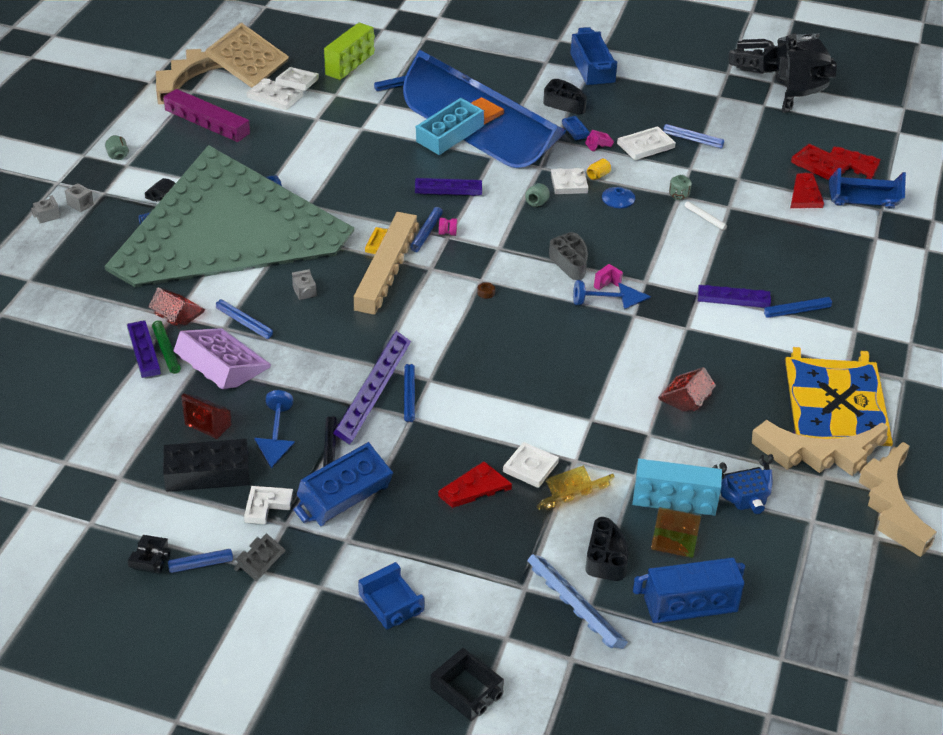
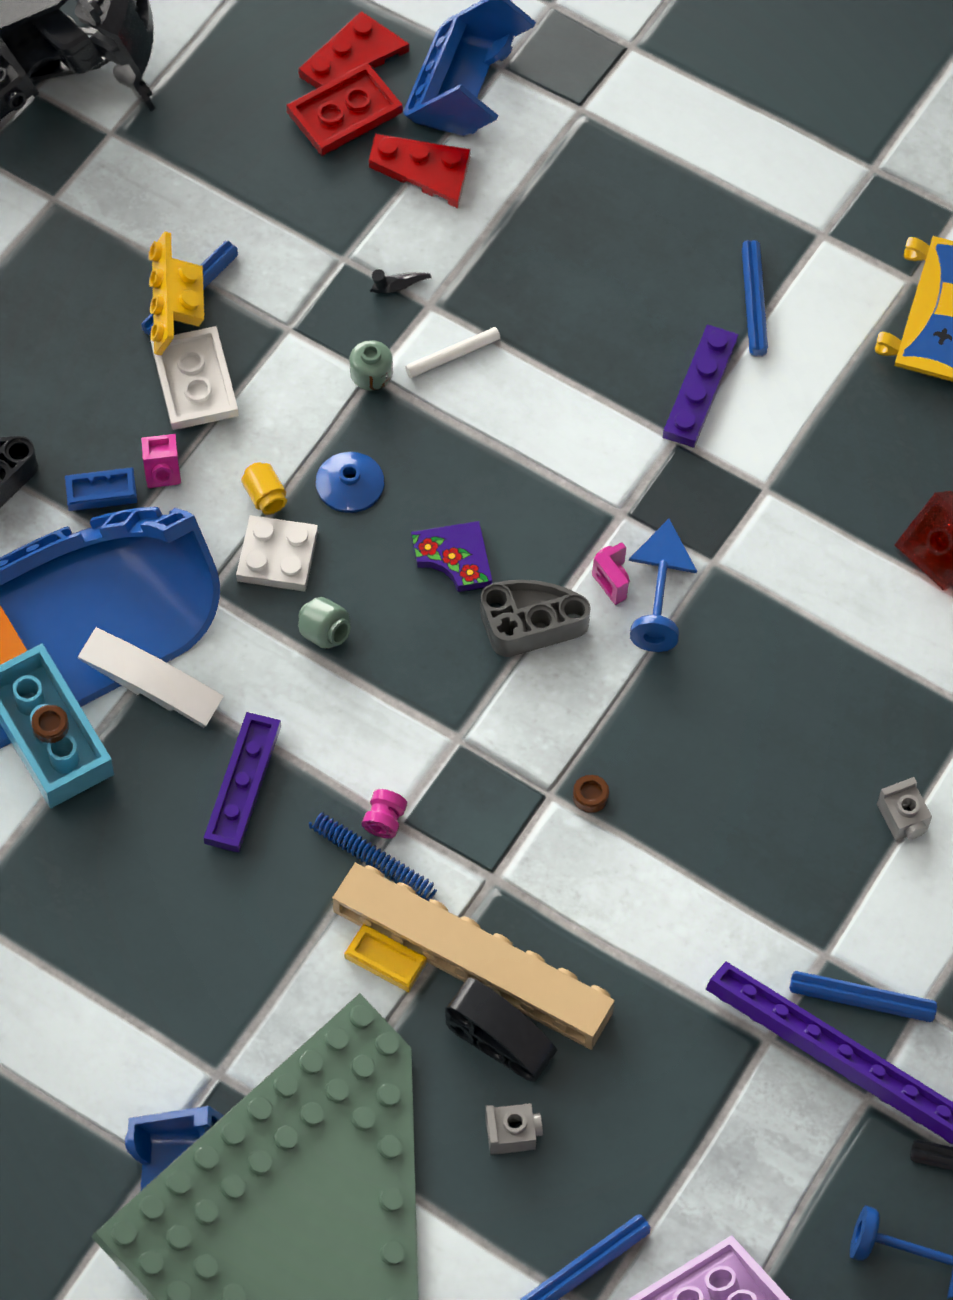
camera: 75 degrees left, 20 degrees up
none -> reddish brown tile [31,705,69,743]
none -> white slope [77,627,224,728]
none -> yellow bracket [149,231,204,356]
none -> black bar [370,269,432,293]
none -> dark purple tile [411,521,492,592]
none -> black beam [445,978,557,1082]
none -> light grey brick [877,777,932,841]

